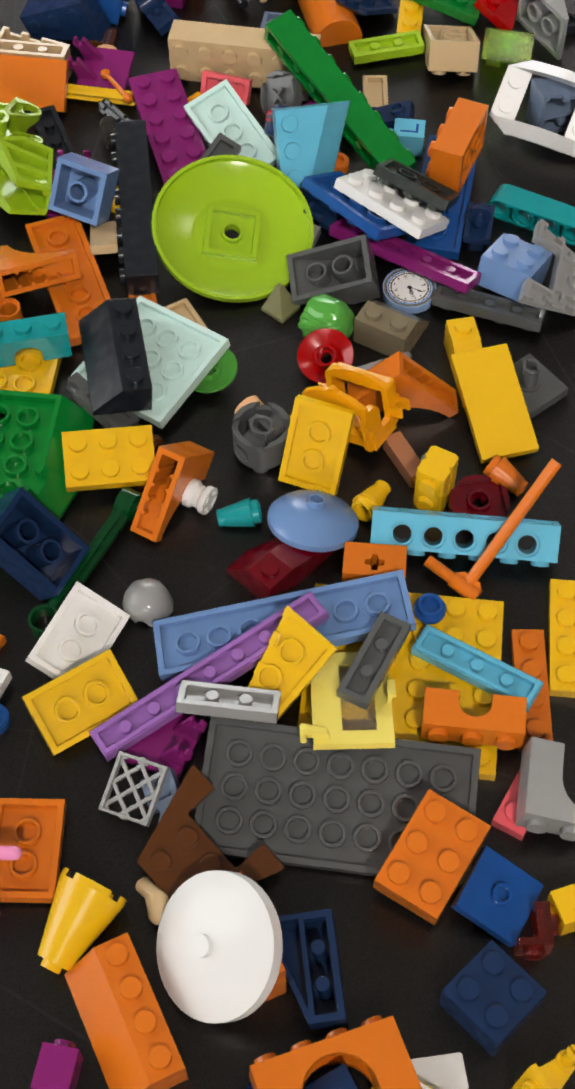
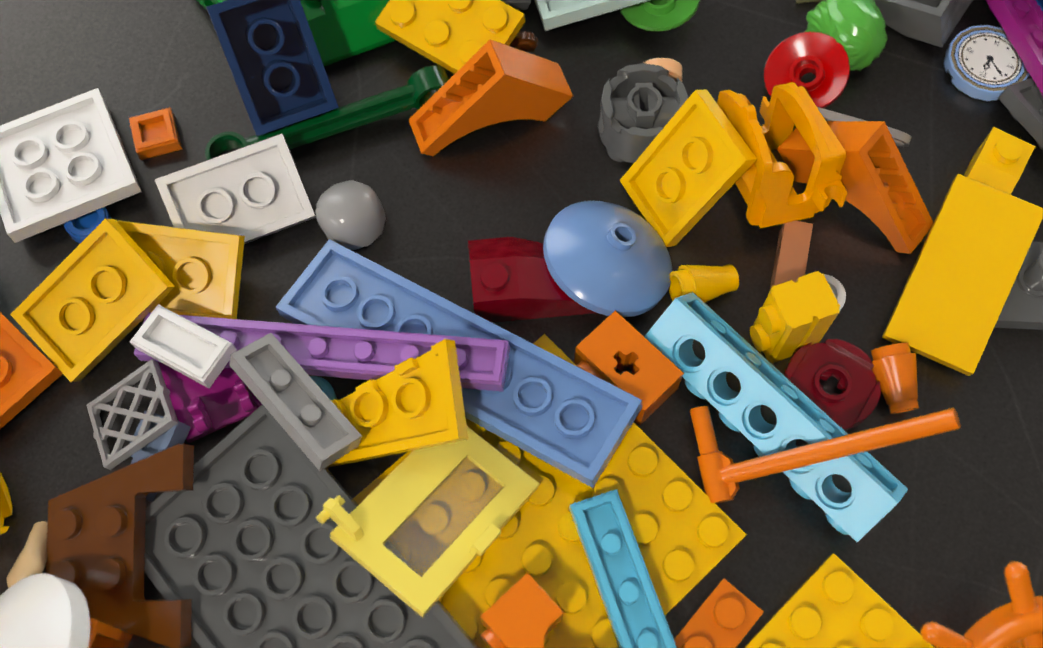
camera: 40 degrees right, 10 degrees up
white wheel [181,478,218,515] -> none
teal cone [216,497,262,527] -> none
dark grey plate [336,611,411,710] -> none
dark tan slope [353,300,429,357] -> none
blue plate [414,593,446,625] -> none
none -> yellow plate [10,218,175,382]
none -> white tile [130,304,237,388]

